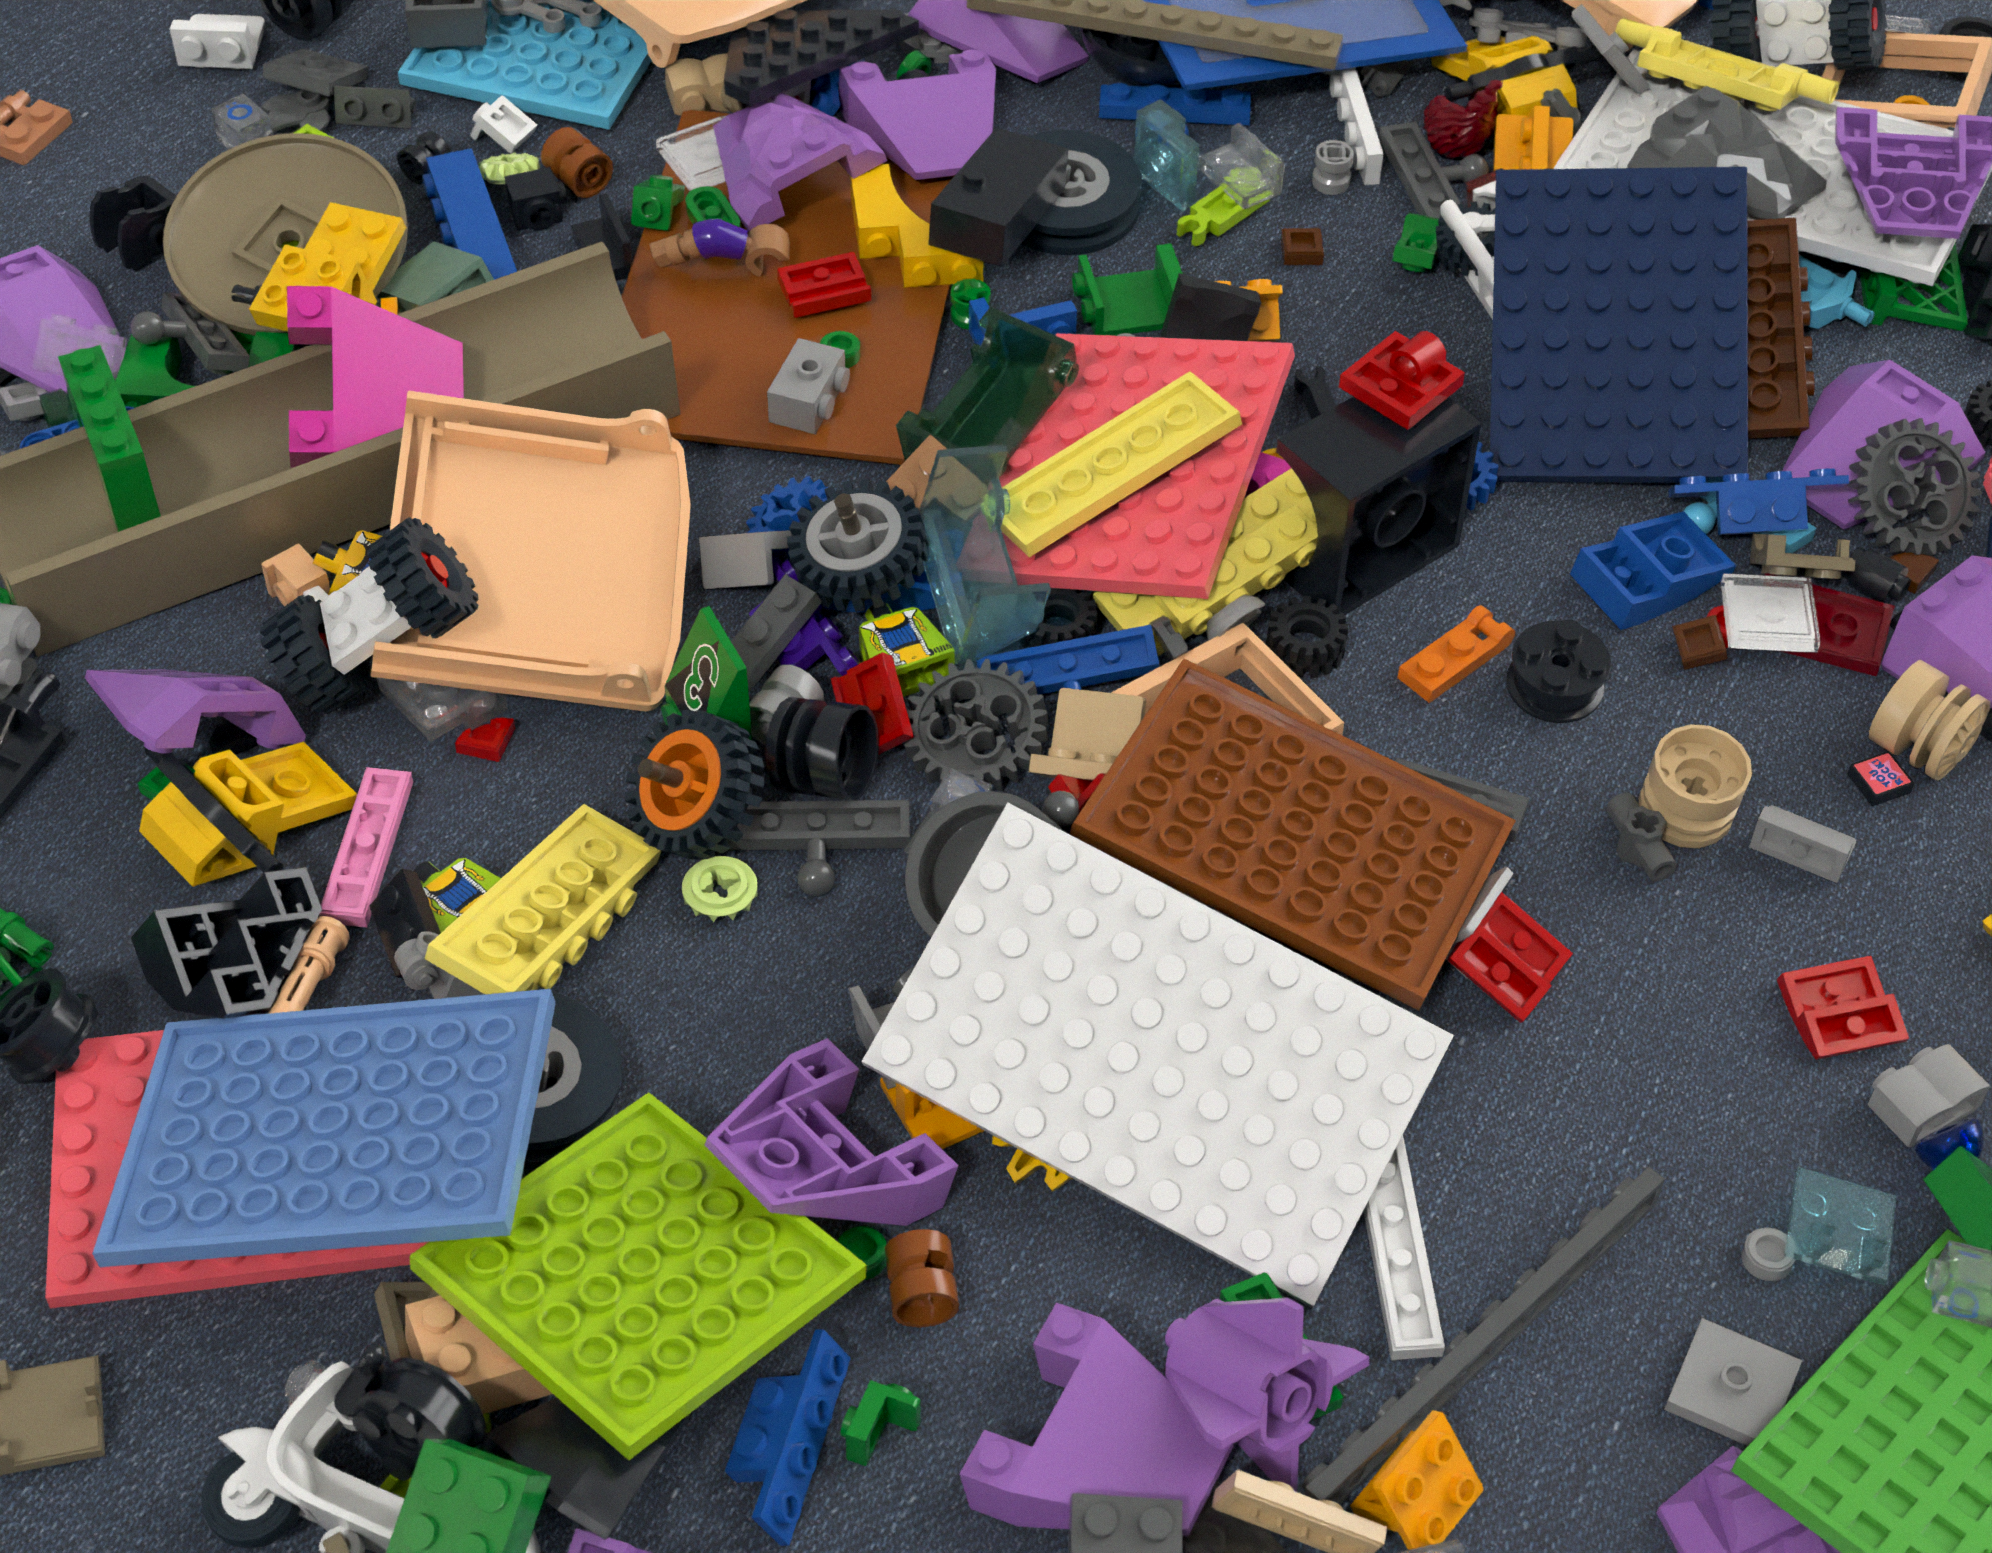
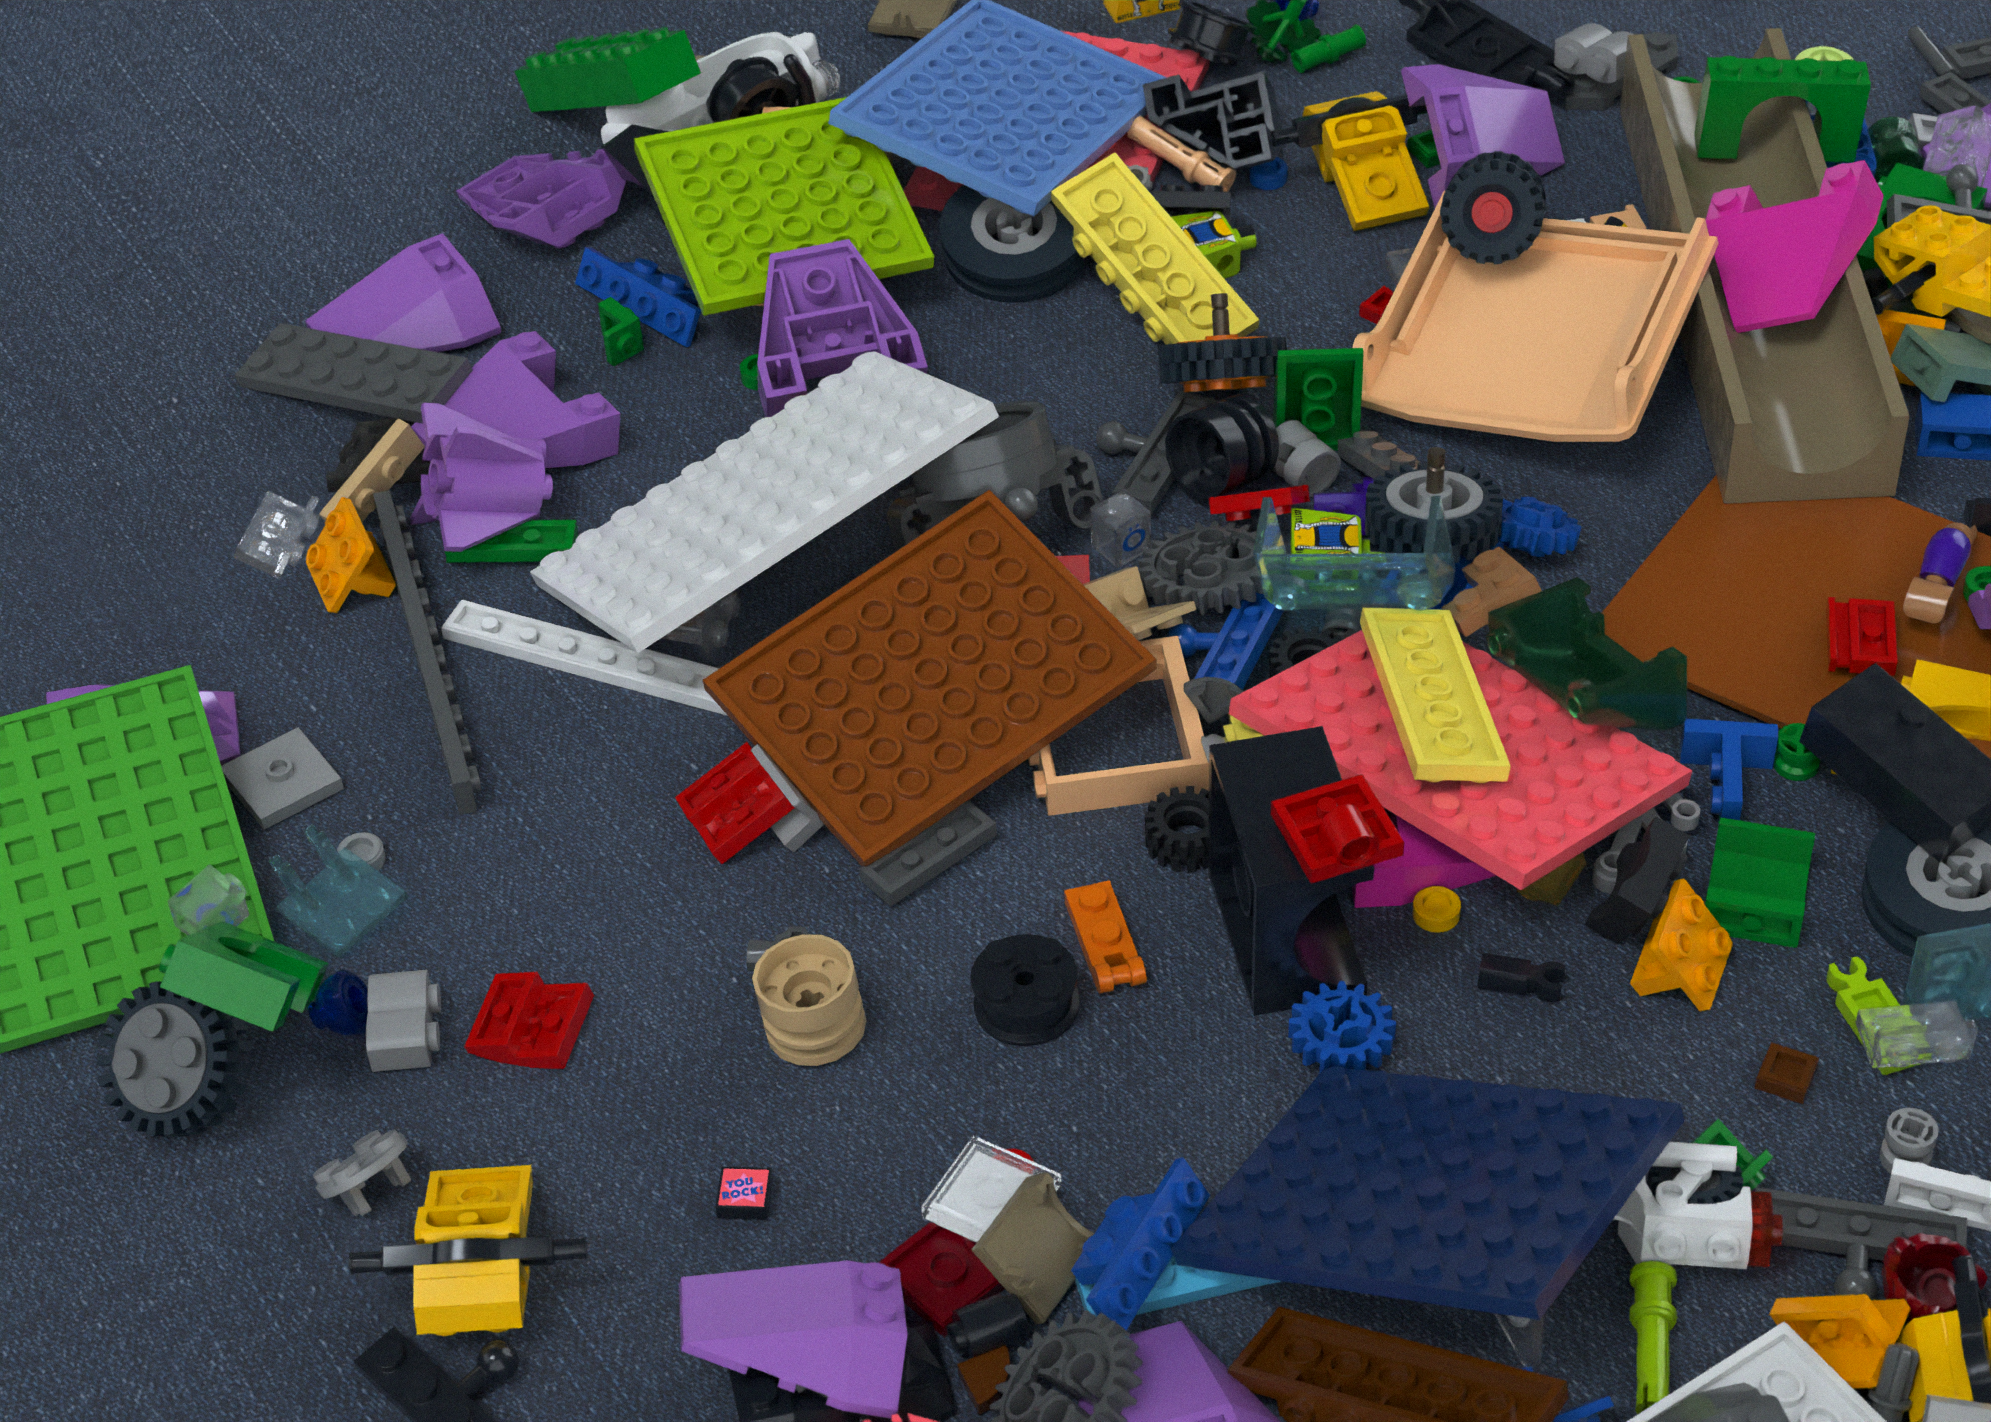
camera: 120 degrees right, 5 degrees down
bright pink plate [319,767,413,928] -> none
yellowish green gear [682,856,758,923] -> none
light grey panel [699,530,792,589] -> none
light grey brick [767,338,850,434] -> none
green tile [820,331,861,368] -> none
dark orange wheel [885,1229,959,1328] -> none
blue slope [1570,511,1736,630] -> none
reddish brown tile [1672,615,1728,670] -> none
light grey panel [1749,805,1856,883] -> none
tan wheel [1869,660,1991,781] -> none

